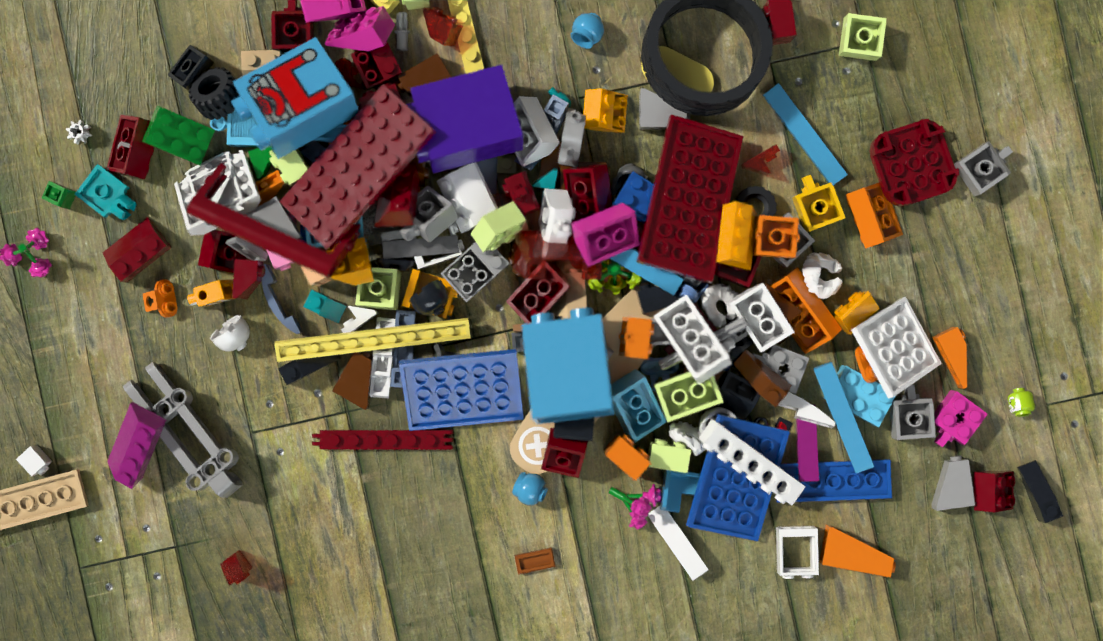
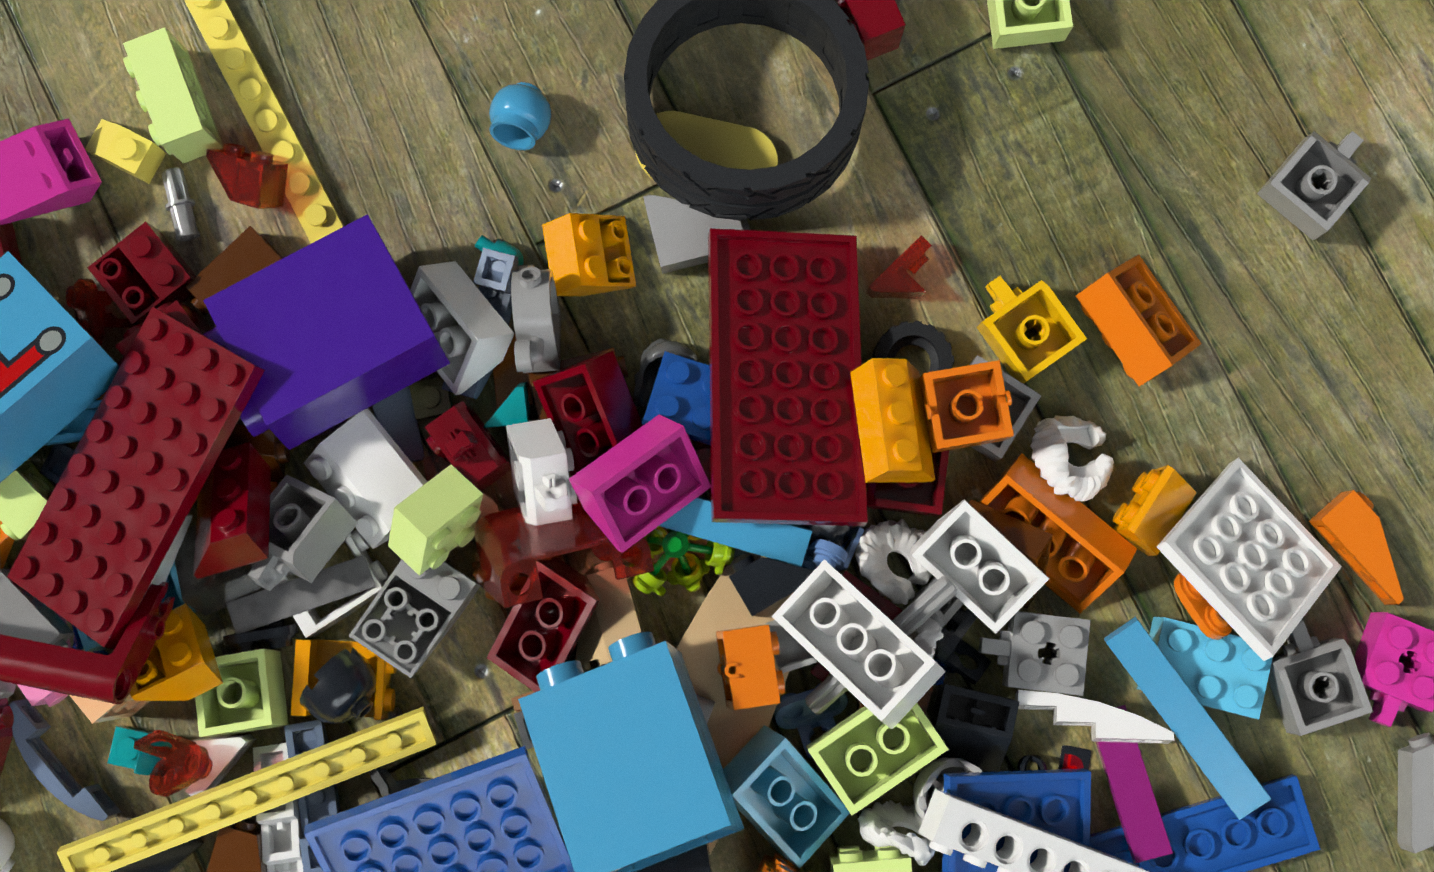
camera: 10 degrees left, 5 degrees down
dark pink slope [325,6,395,51] -> none
reddish brown slope [734,349,792,407] -> none
dark azure tile [763,83,848,185] -> none
dark red tile [869,119,959,207] -> none
none -> clear red bracket [134,730,213,797]

